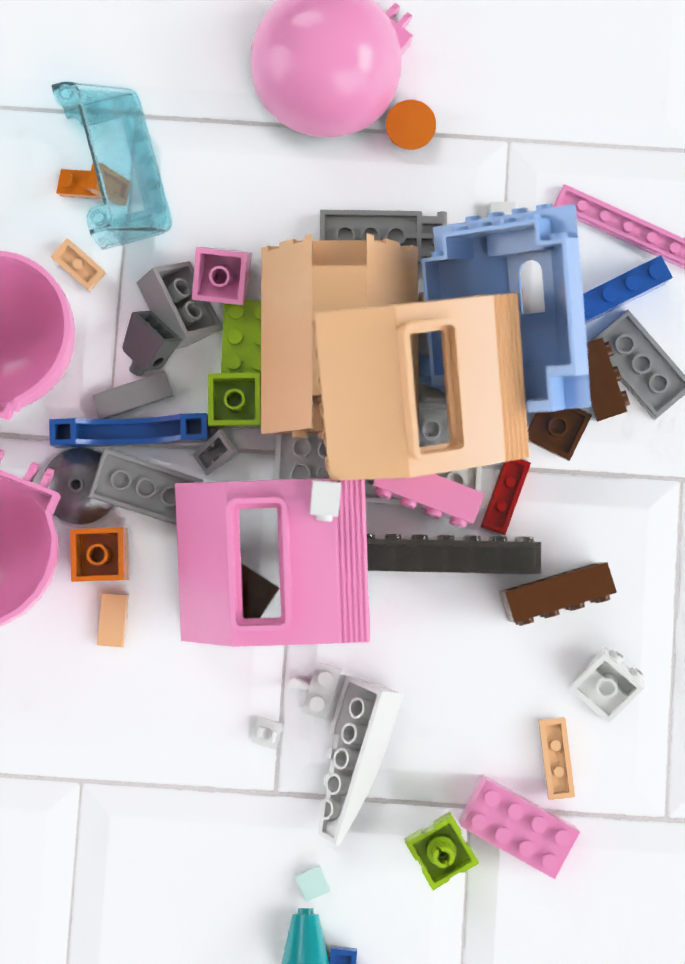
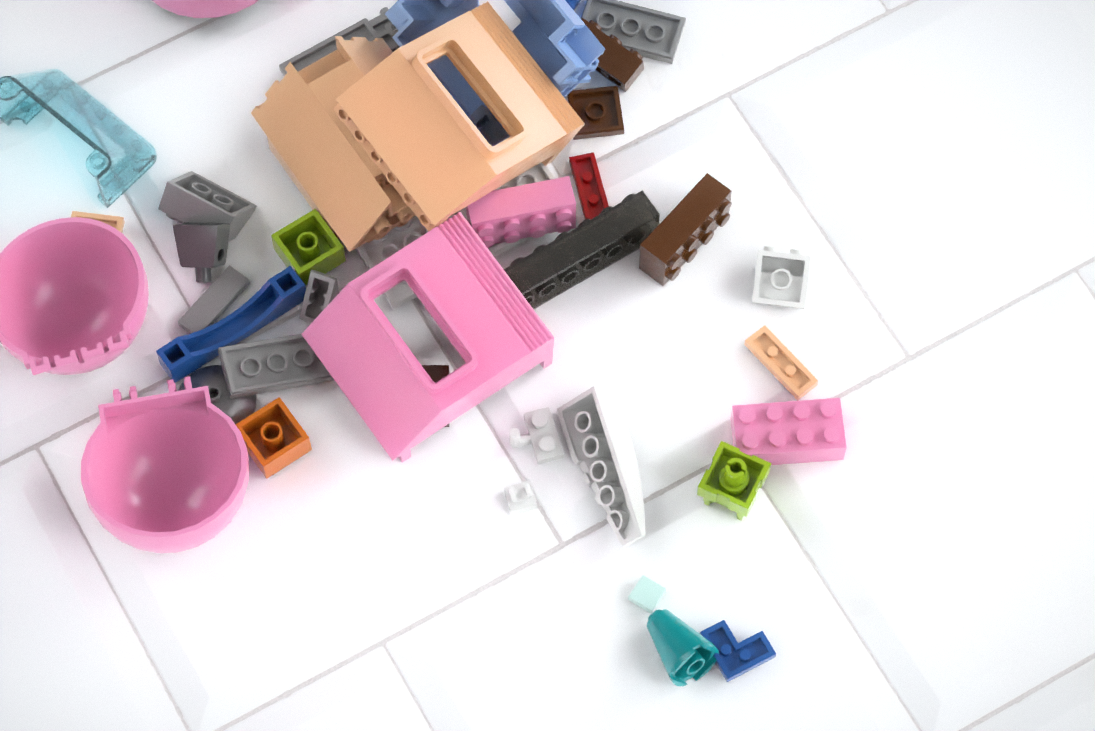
camera: 35 degrees left, 20 degrees down
orange bracket [56,164,128,207] -> none
light nougat tile [97,593,129,648] -> none
bright pink slope [192,247,252,305] -> none
lime plate [221,300,261,373] -> none
white brick [310,480,342,521] -> none

